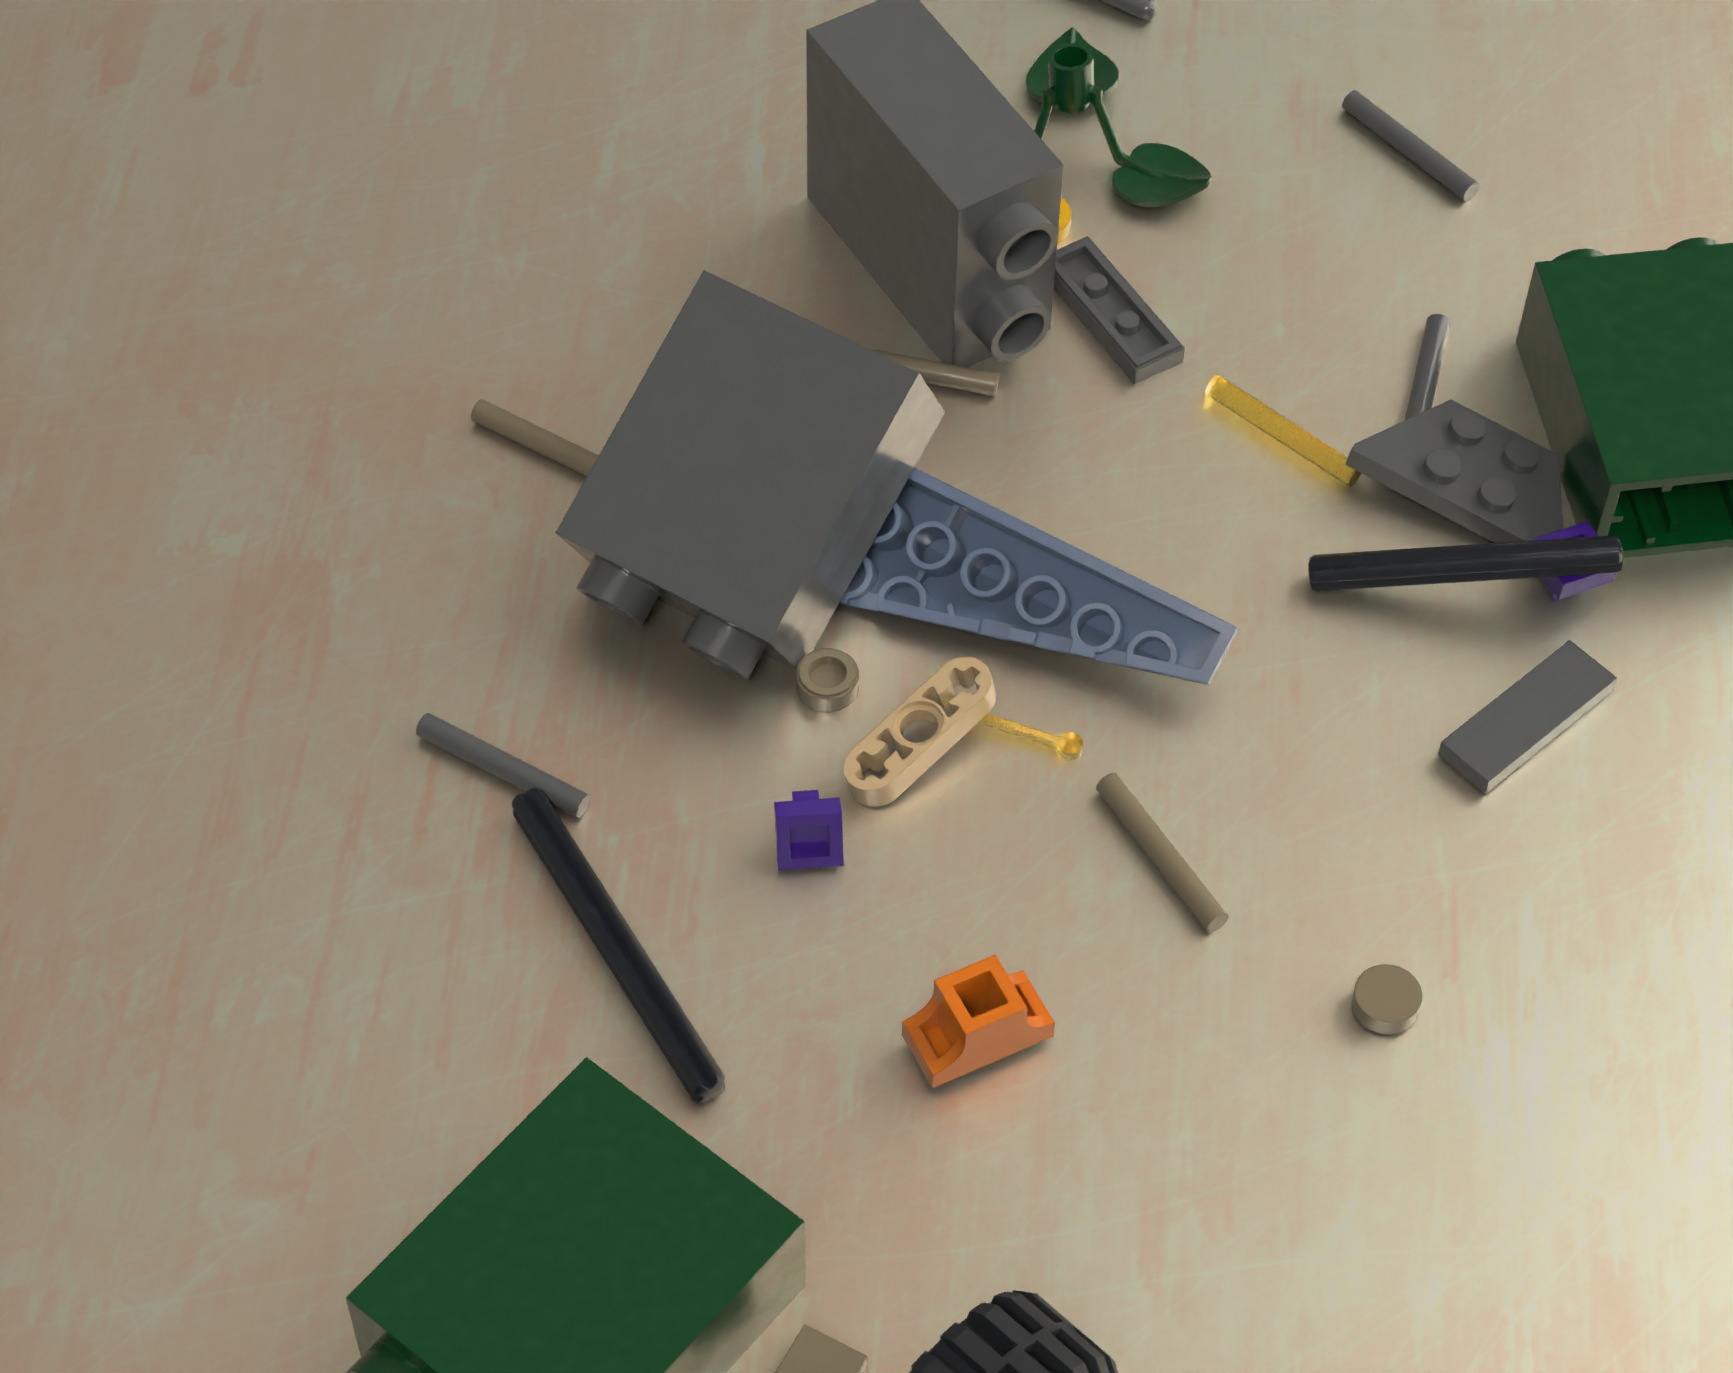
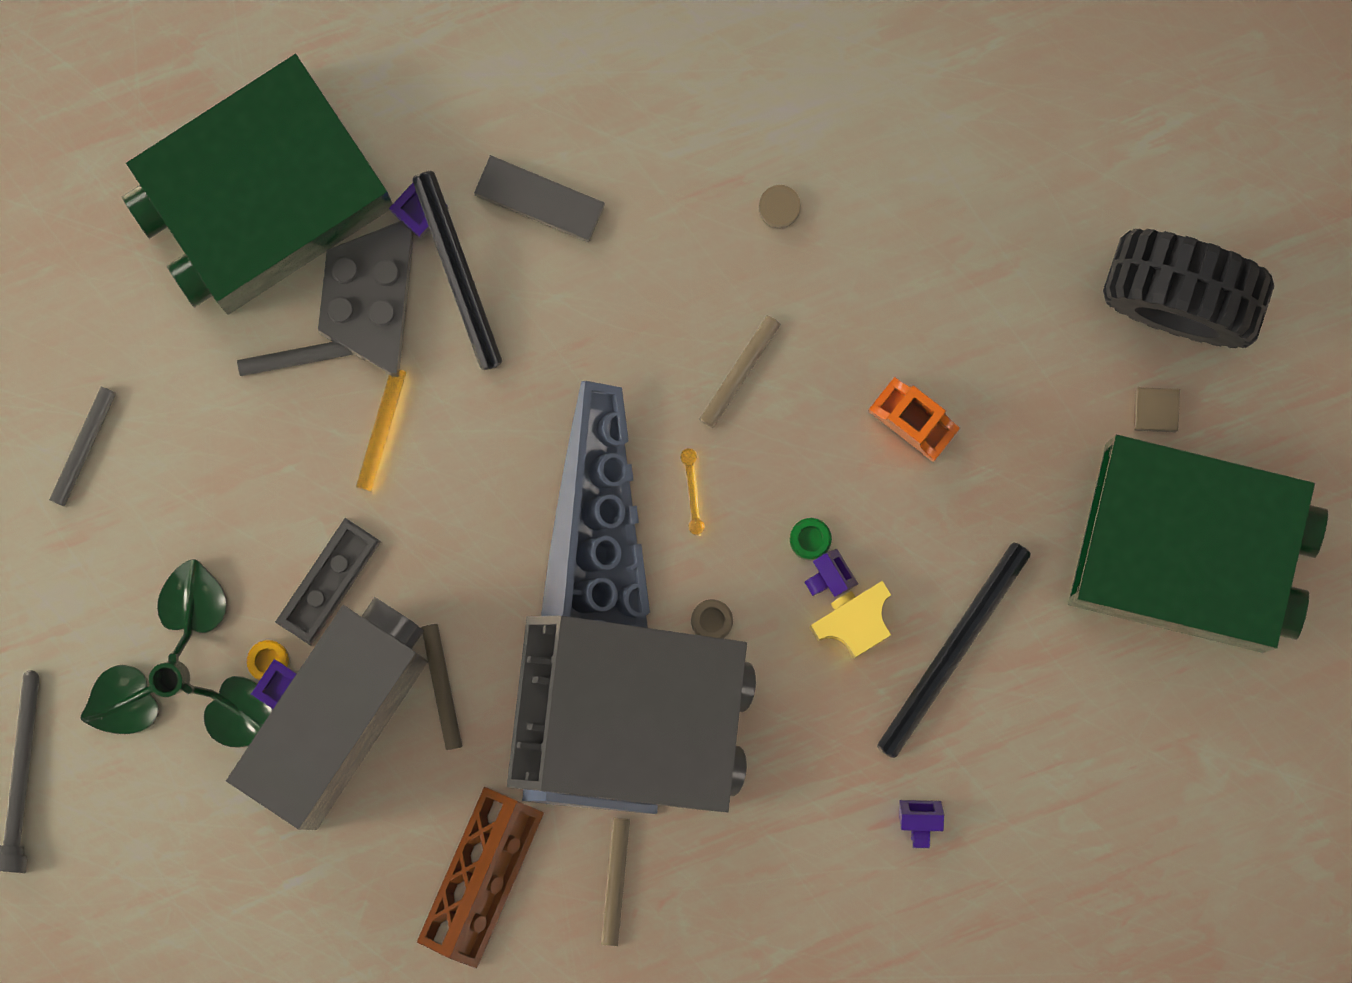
camera: 115 degrees left, 30 degrees up
dark grey bar [416,713,591,818] -> none
tan beam [843,657,996,807] -> none
none -> dark orange fence [417,787,544,968]
none -> green tile [789,518,832,561]
none -> light yellow brick [809,581,891,659]
none -> dark purple tile [899,800,944,848]

